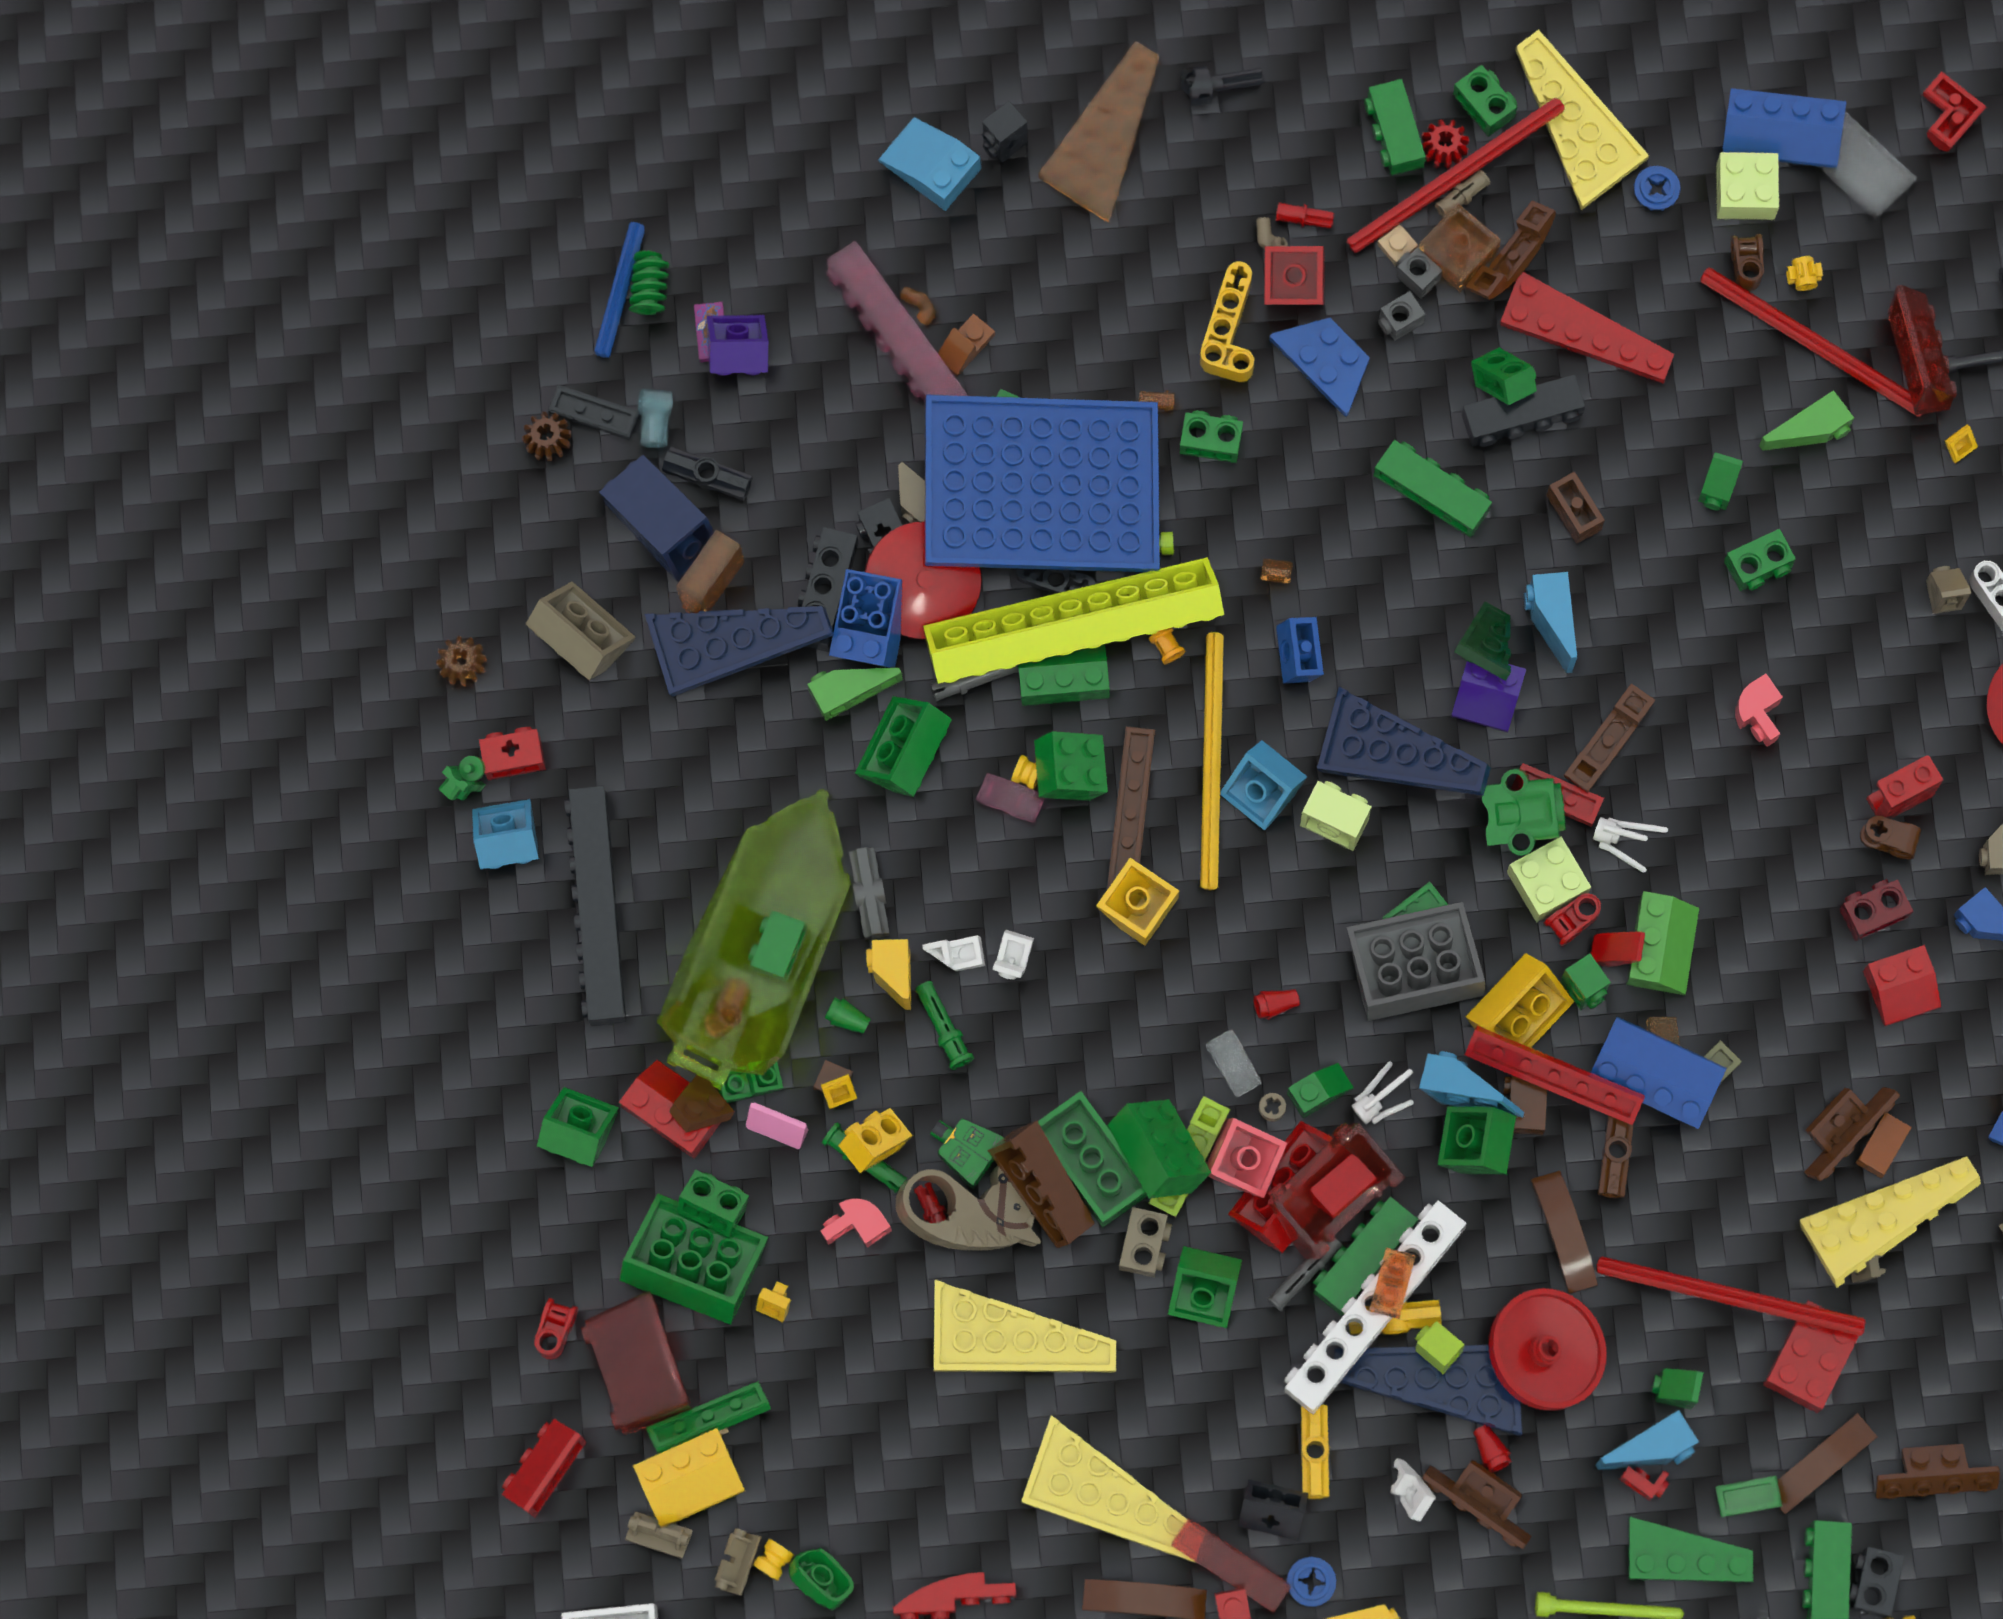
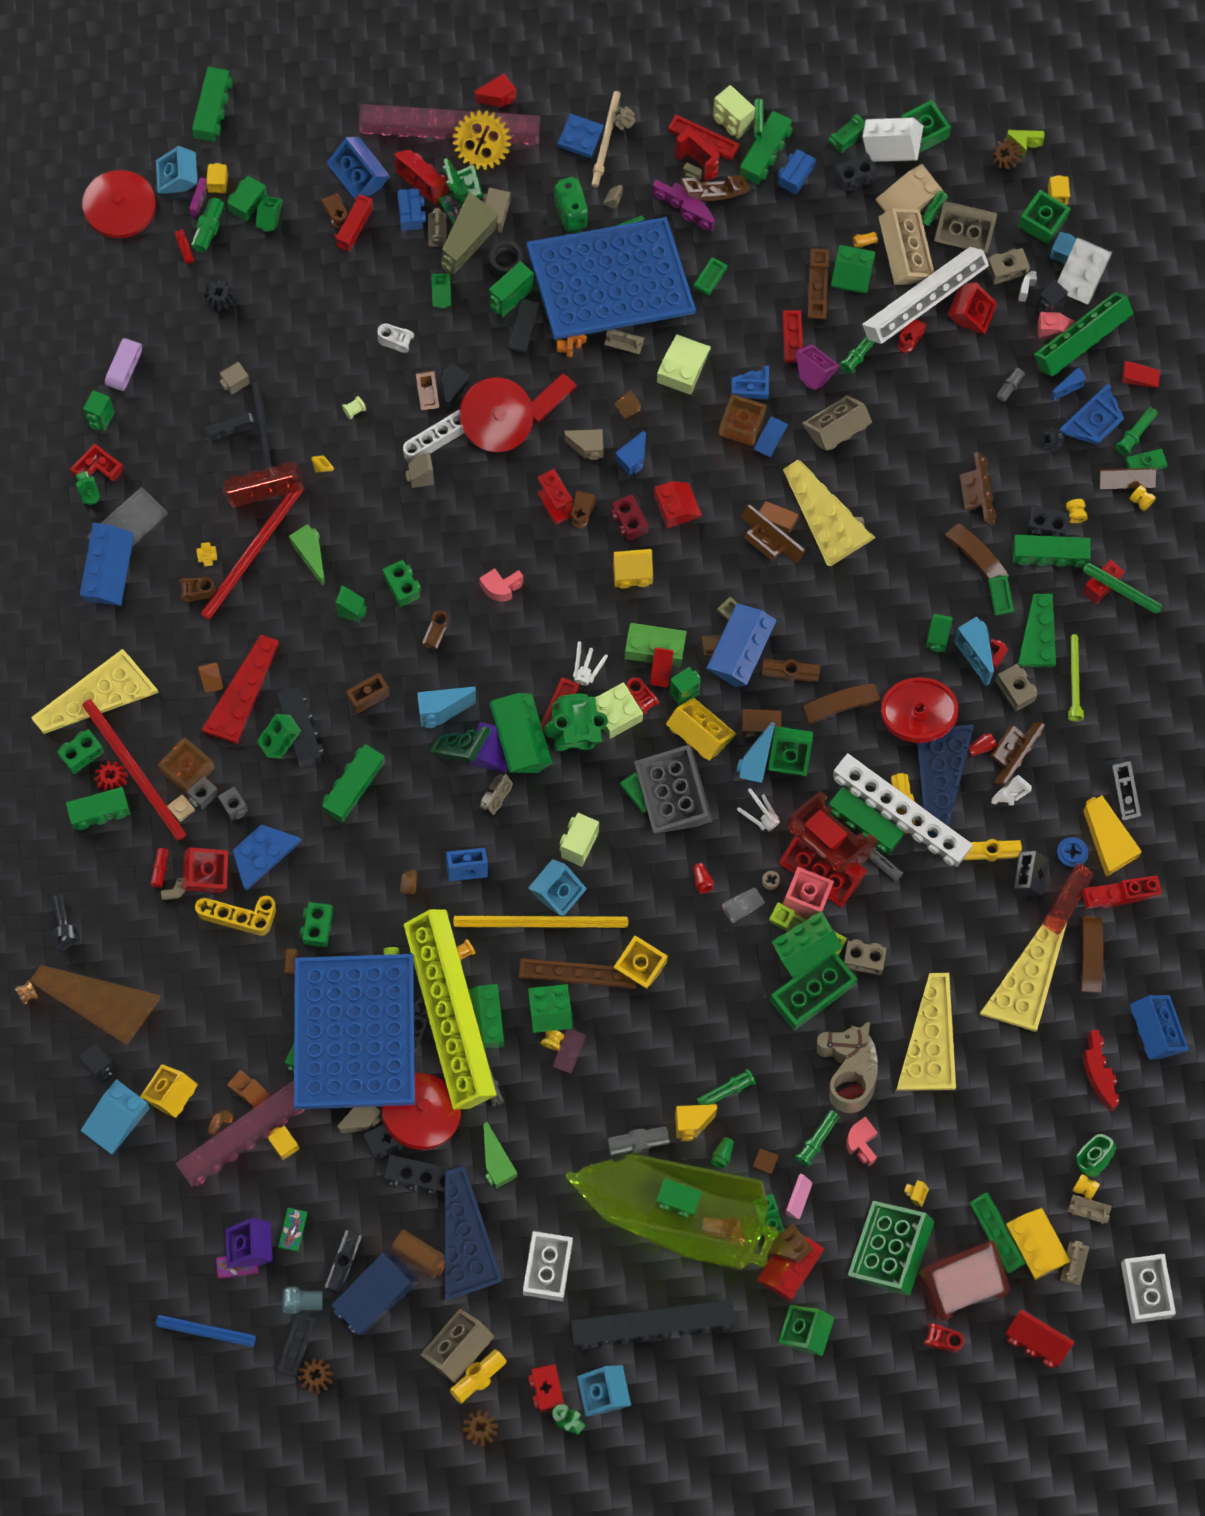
camera: 100 degrees left, 5 degrees down
green piece [629,251,670,315] -> none
green brick [676,1170,749,1238] -> none
yellow slope [821,1074,857,1109] -> none
blue slope [829,569,902,668] -> none
yellow brick [838,1108,913,1173] -> none
green slope [855,696,952,797] -> none
white slope [922,935,986,971] -> none
green torso [930,1119,1004,1190] -> none
reddish brown wedge [988,1120,1095,1248] -> none
white bracket [993,930,1034,979] -> none
green slope [1168,1246,1242,1328] -> none
green slope [1287,1063,1354,1119] -> none
dark blue wing [1317,686,1491,796] -> none
clear orange slope [1370,1248,1416,1319] -> none
lime brick [1415,1321,1465,1374] -> none
dark tan pin [1435,169,1490,219] -> none
red plate [1464,1026,1645,1125] -> none
reddish brown slope [1466,200,1556,300] -> none
reddish brown slope [1564,683,1655,793] -> none
red axle [1597,1256,1866,1336] -> none
blue gear [1634,166,1680,211] -> none
yellowish green brick [1716,152,1779,220] -> none
red brick [1763,1300,1859,1414] -> none
none -> clear orange wheel [15,980,38,1005]
none -> green hips [75,471,100,505]
none -> yellow slope [140,1064,198,1118]
none -> dark orange slope [198,663,223,693]
none -> yellow brick [268,1126,299,1160]
none -> tile [279,1208,308,1252]
none -> reddish brown piece [422,610,449,650]
none -> yellow piece [450,1349,507,1404]
none -> dark tan hinge [480,774,513,815]
none -> green slope [489,693,552,773]
none -> white brick [523,1231,573,1301]
none -> yellow slope [613,549,653,589]
none -> dark tan brick [995,664,1037,712]

